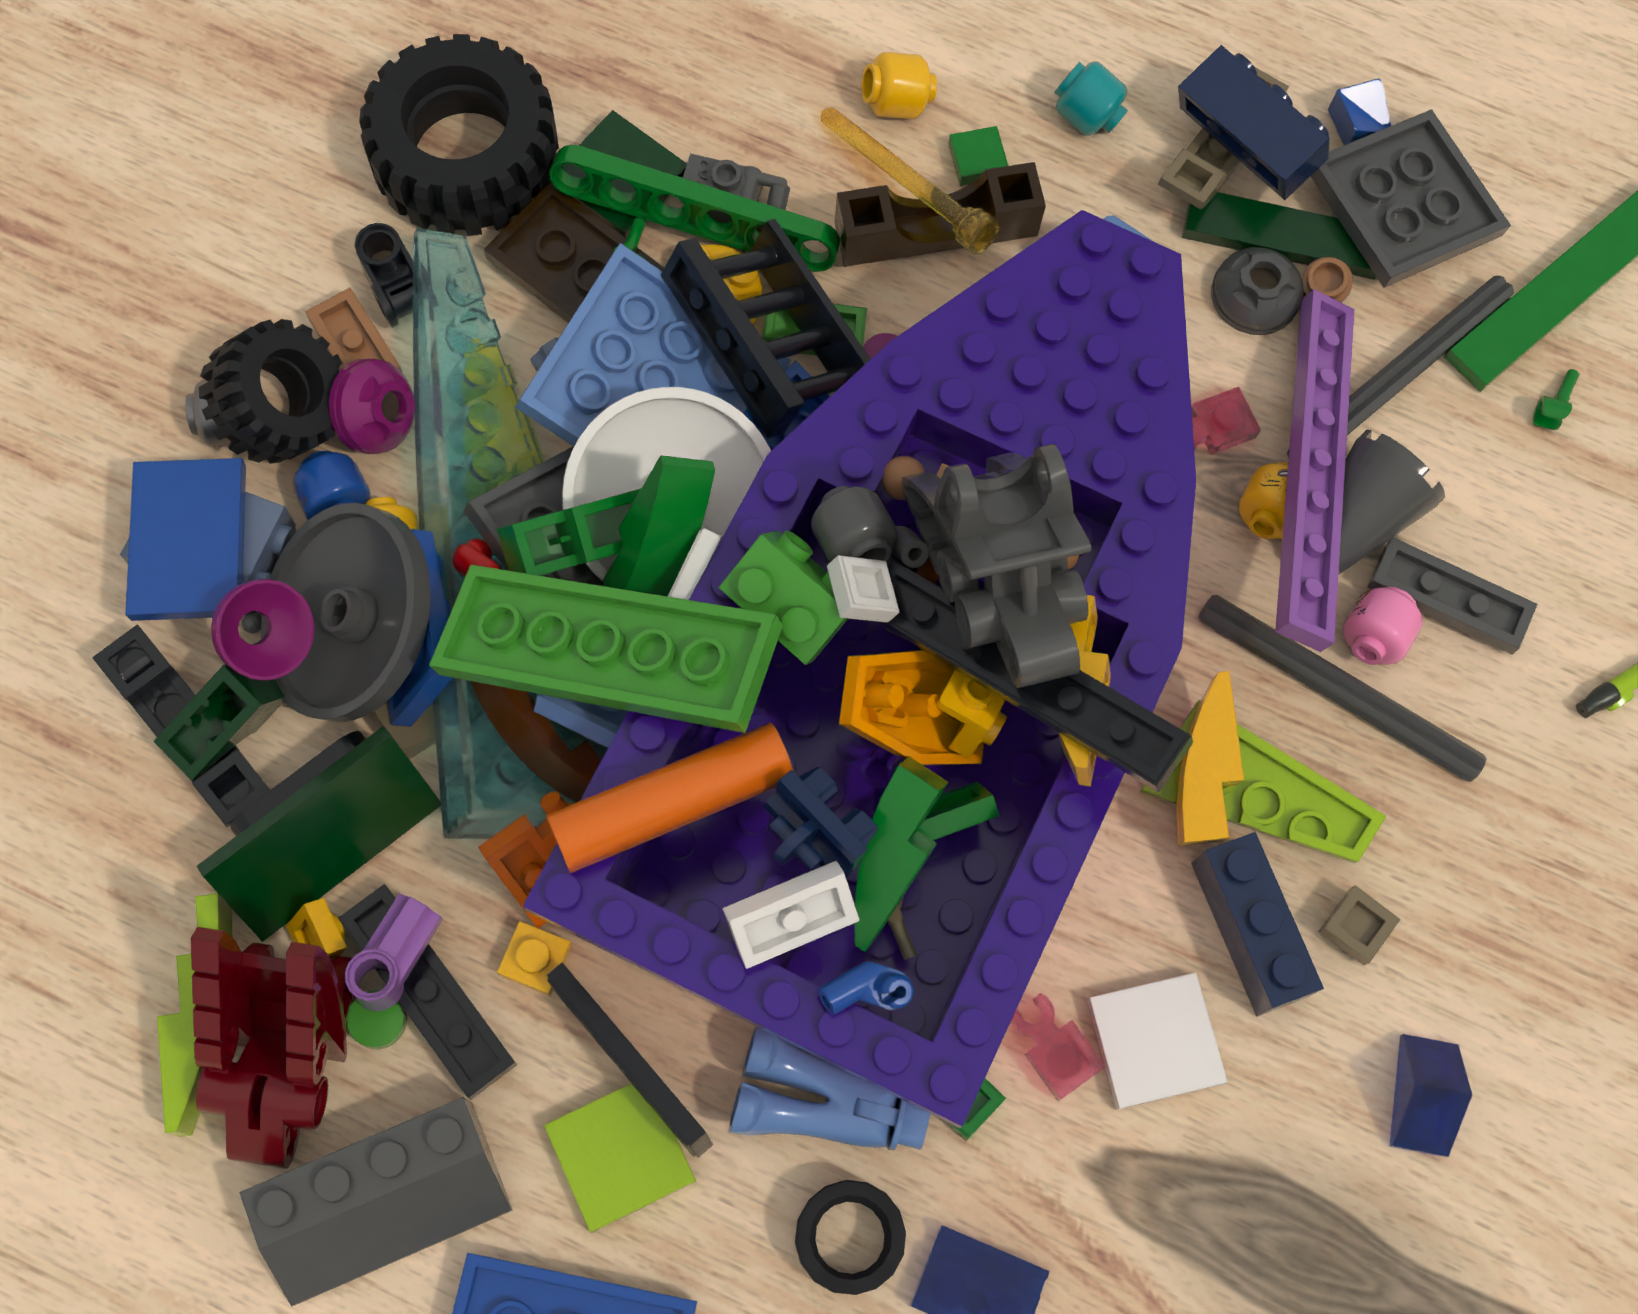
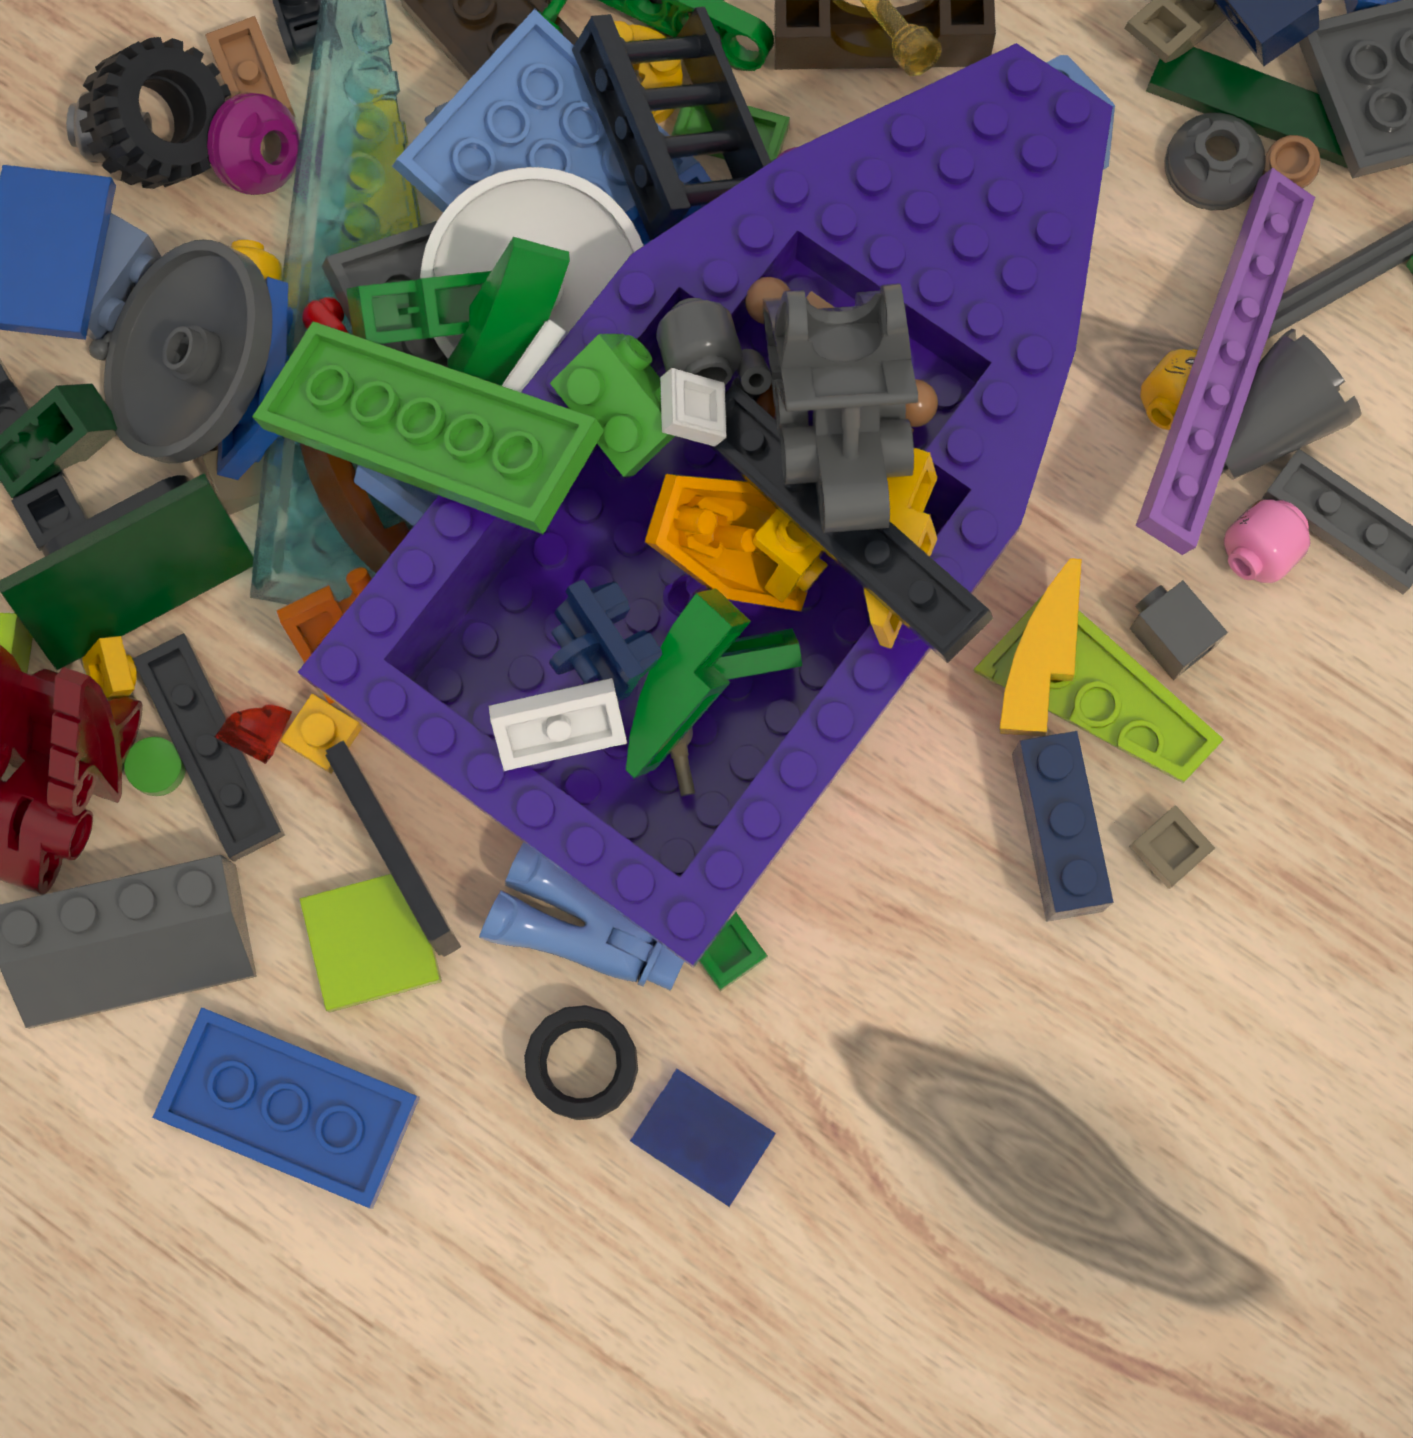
camera: 20 degrees right, 5 degrees up
magenta piece [211,579,315,681] -> none
blue head [292,450,371,520] -> none
medium lavender piece [345,893,443,1011] -> none
orange brick [546,722,793,874] -> none
blue arm [818,961,914,1016] -> none
clear pink plate [1011,993,1106,1101] -> none
white tile [1087,973,1228,1110] -> none
clear pink plate [1191,386,1261,455] -> none
dark grey axle [1199,595,1487,782] -> none
clear blue slope [1389,1034,1472,1157] -> none
none -> clear red tile [215,704,292,764]
none -> dark grey brick [1130,580,1228,680]

